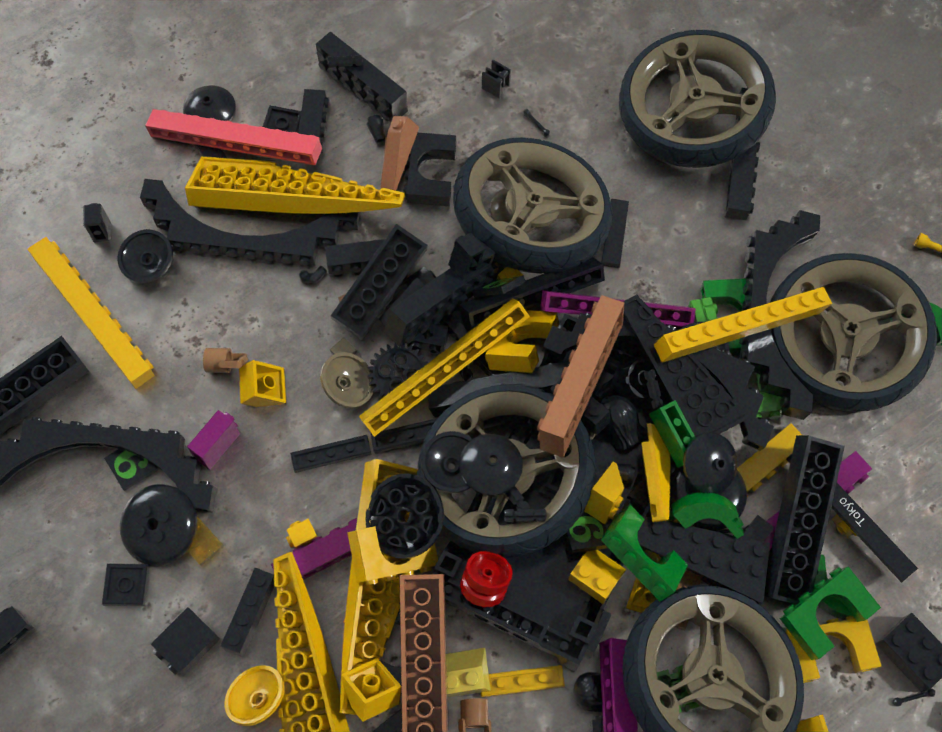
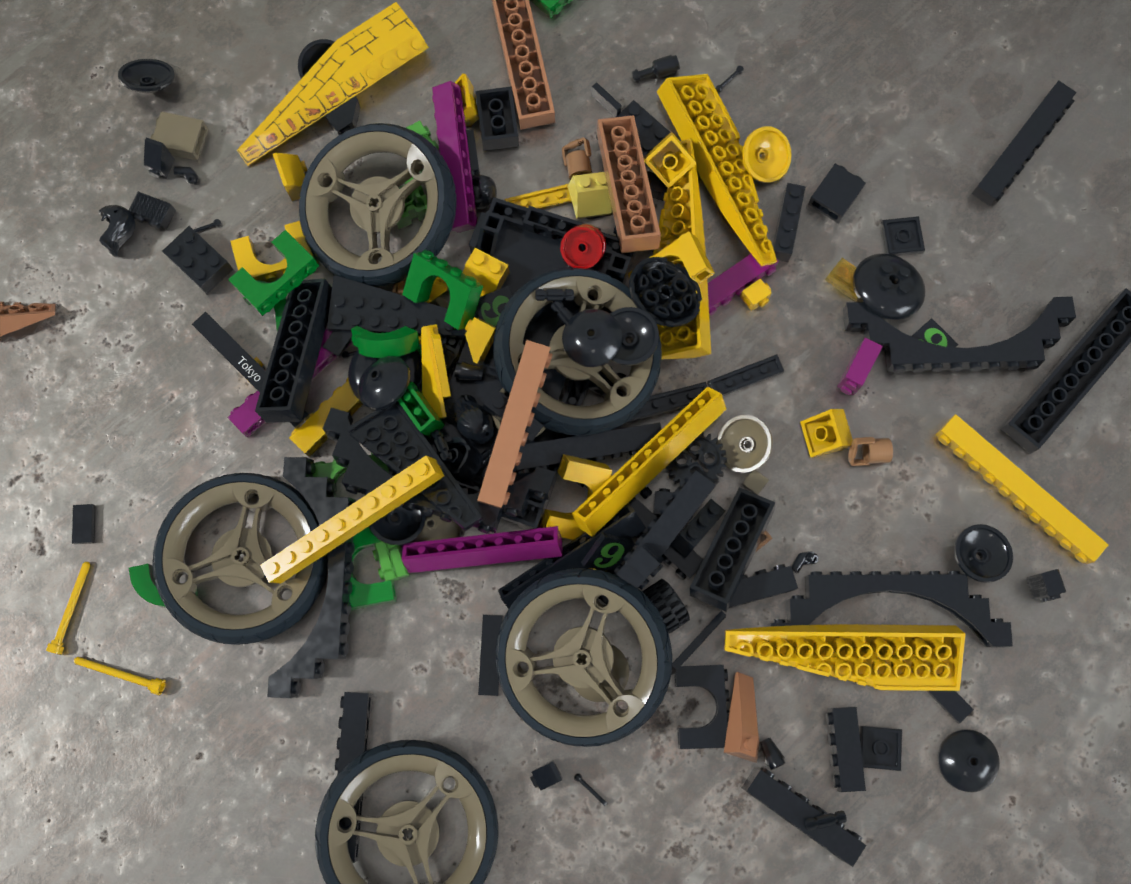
camera: 175 degrees right, 10 degrees up
coral brick [145,109,322,165] -> none
black piece [482,60,511,99] -> none
none -> black slope [530,760,563,790]
none -> black tyre [642,578,690,633]
none -> black tile [671,610,726,675]

